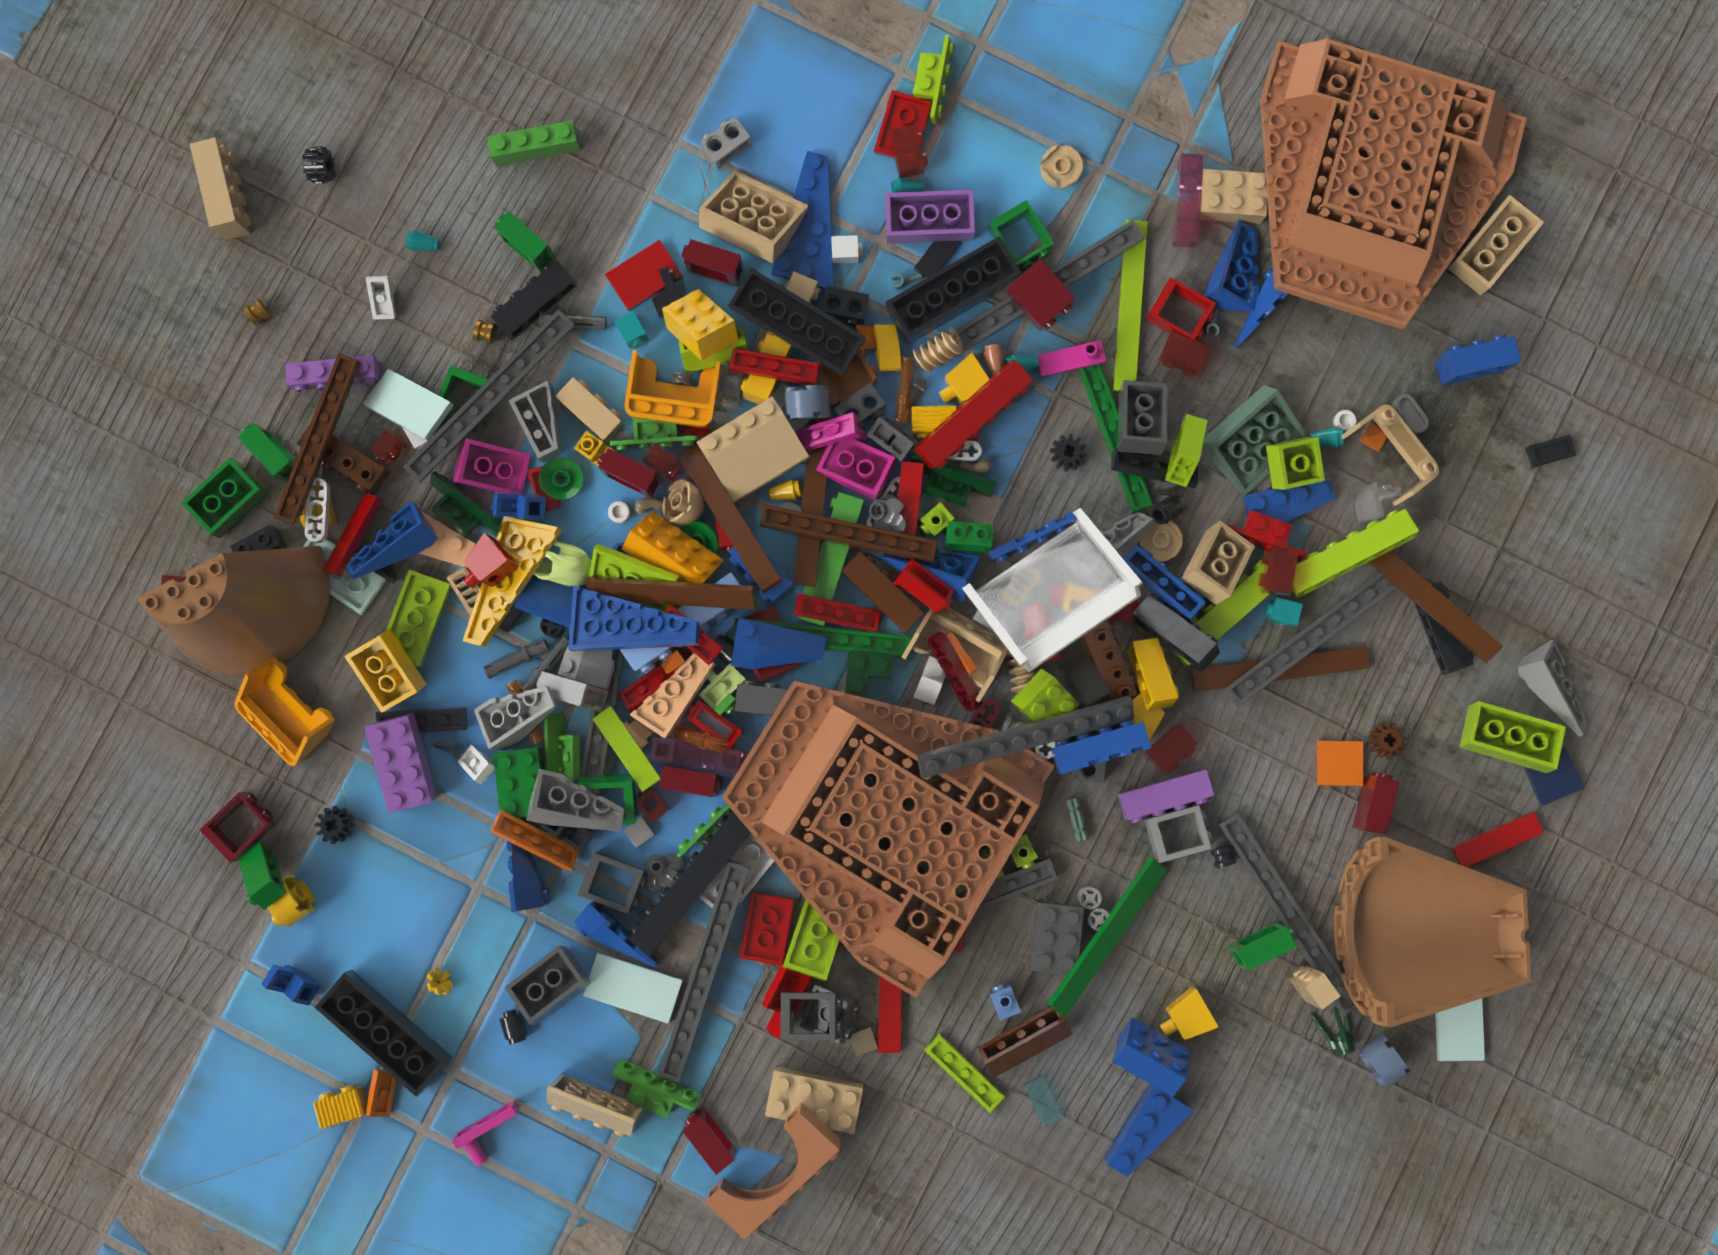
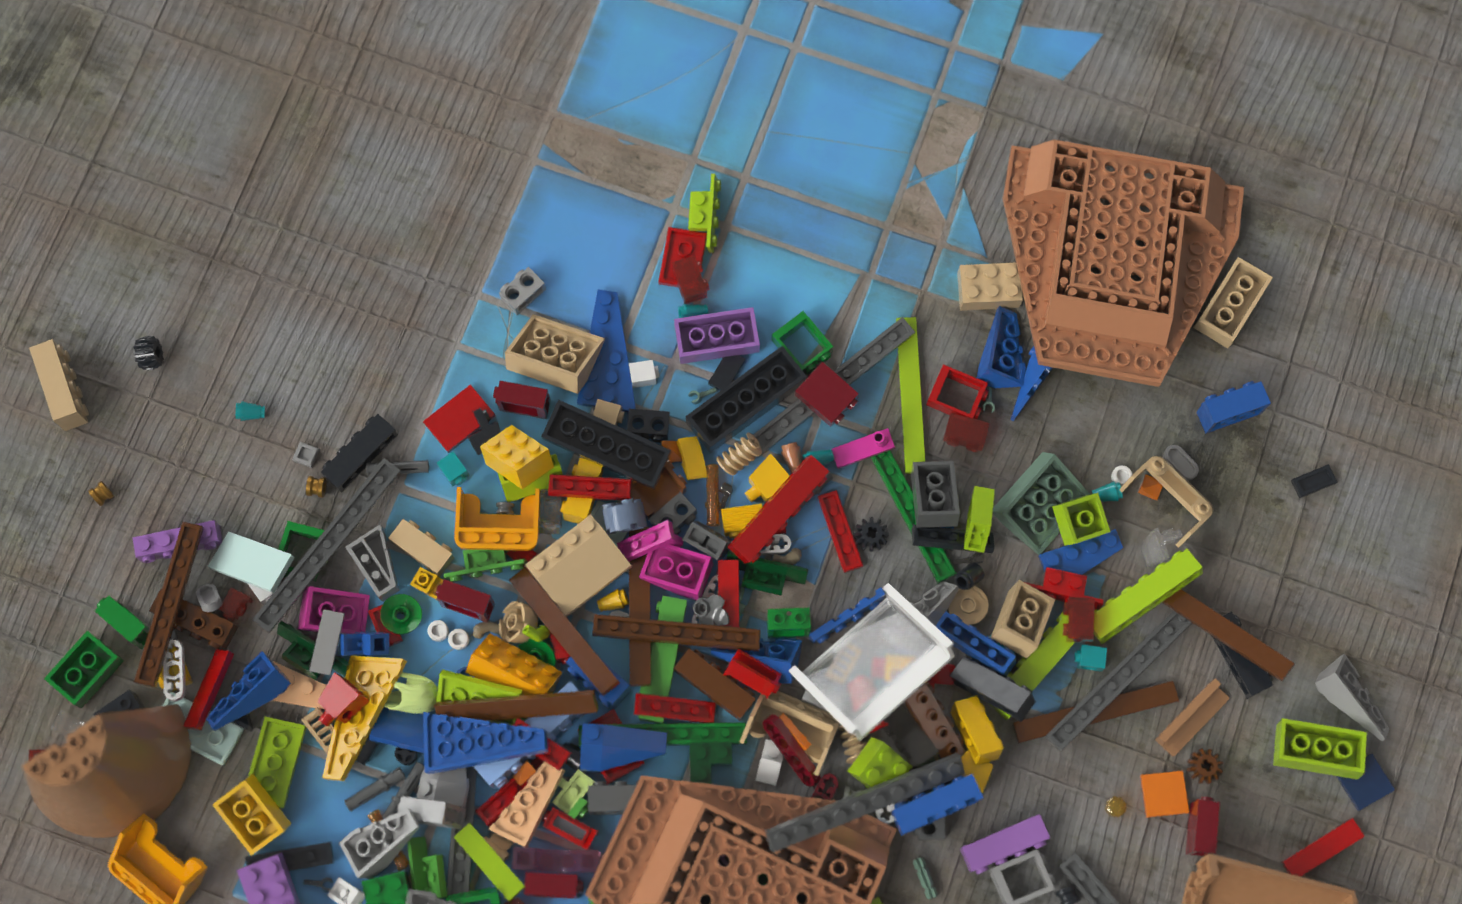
camera: 10 degrees left, 10 degrees down
white slope [365,276,397,319] -> none
bright green brick [487,120,581,166] -> none
green window [494,211,556,273] -> none
clear red brick [642,444,681,484] -> none
clear orange pin [669,725,728,754] -> none
lime brick [919,502,955,538] -> none
tan tile [1040,145,1083,189] -> none
clear red brick [1143,723,1198,774] -> none
clear pink arch [1172,153,1204,248] -> none
none -> light grey tile [196,584,222,612]
none -> light grey tile [292,442,320,468]
none -> light grey tile [309,609,345,676]
none -> white tile [428,620,449,642]
none -> lime arm [523,625,550,642]
none -> red tile [817,490,863,573]
none -> clear yellow tile [1105,796,1126,818]
none -> medium nougat panel [1155,678,1229,757]

